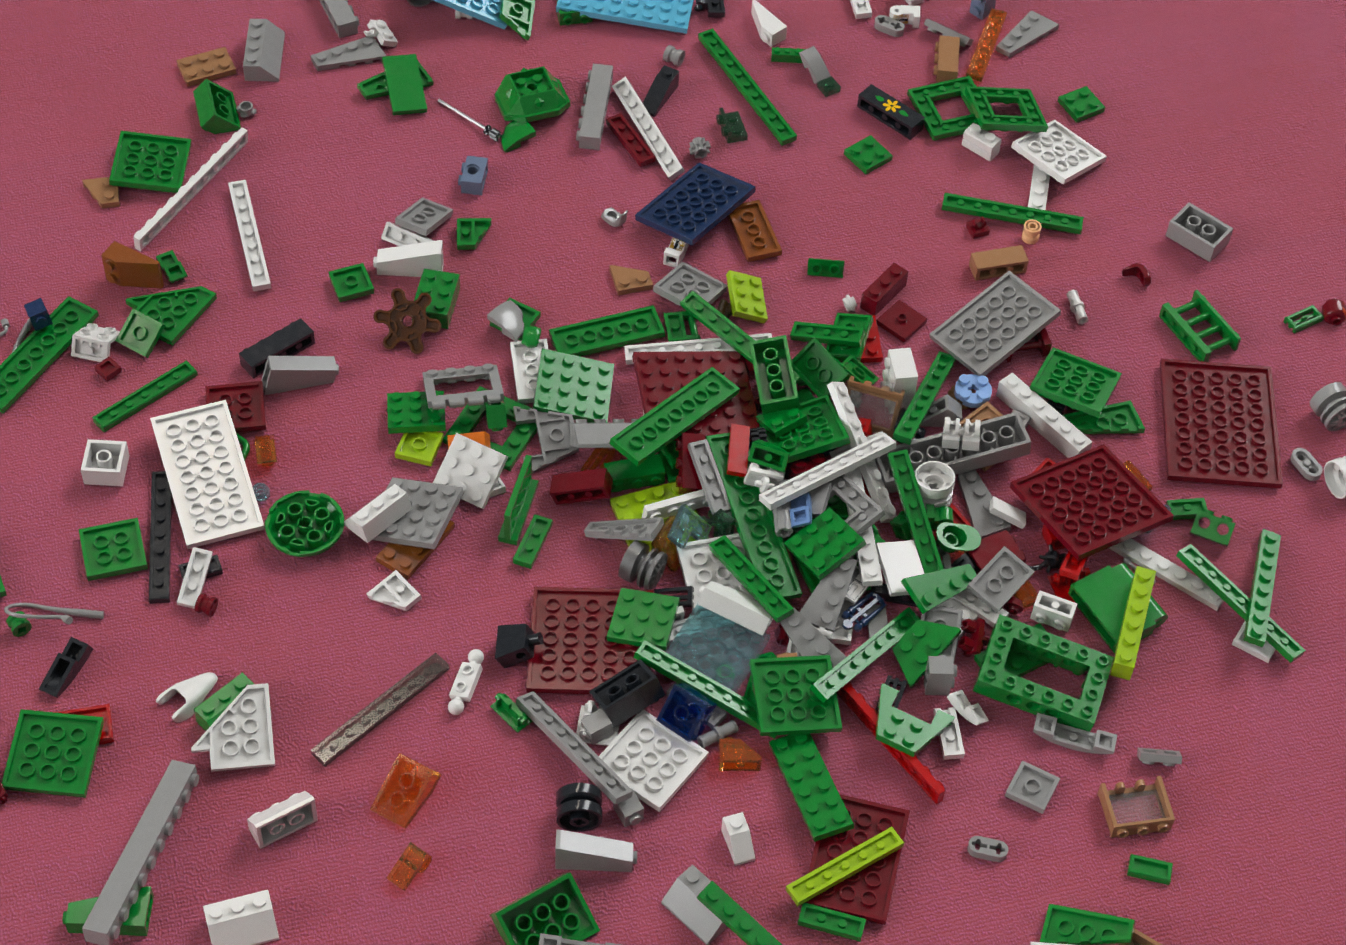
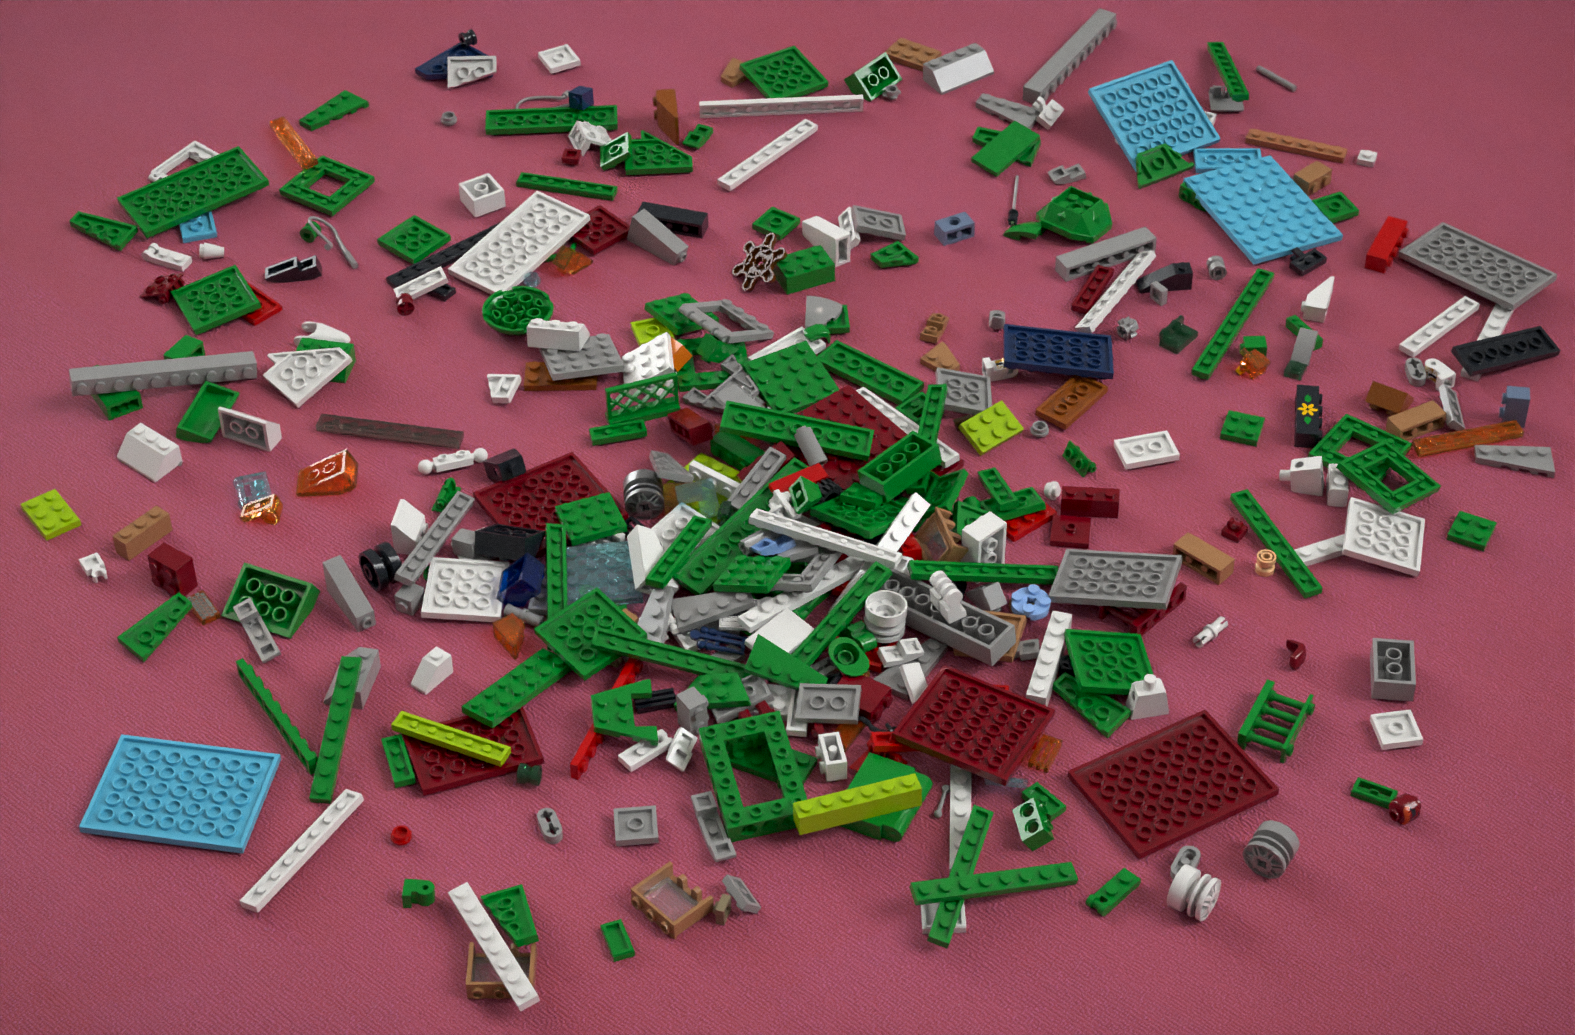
camera: 60 degrees right, 10 degrees down
none -> green brick [163,335,205,360]
none -> green slope [176,381,240,443]
none -> clear light blue plate [233,471,273,510]
none -> white slope [391,499,428,555]
none -> clear green wheel [517,763,542,786]
none -> dark tan plate [713,894,731,926]
none -> light grey brick [794,426,828,466]
none -> white slope [877,638,924,667]
none -> medium nougat slope [920,313,949,344]
none -> light grey plate [1030,421,1049,438]
none -> light grey slope [1047,163,1087,184]
none -> green plate [1085,868,1141,917]
none -> white plate [1113,430,1180,470]
none -> white torso [1126,674,1169,720]
none -> light grey plate [1150,281,1168,306]
none -> clear orange piece [1236,348,1271,380]
none -> green brick [1239,336,1267,362]
none -> white torso [1279,456,1324,496]
none -> dark orange slope [1365,381,1414,416]
none -> white plate [1370,709,1423,750]

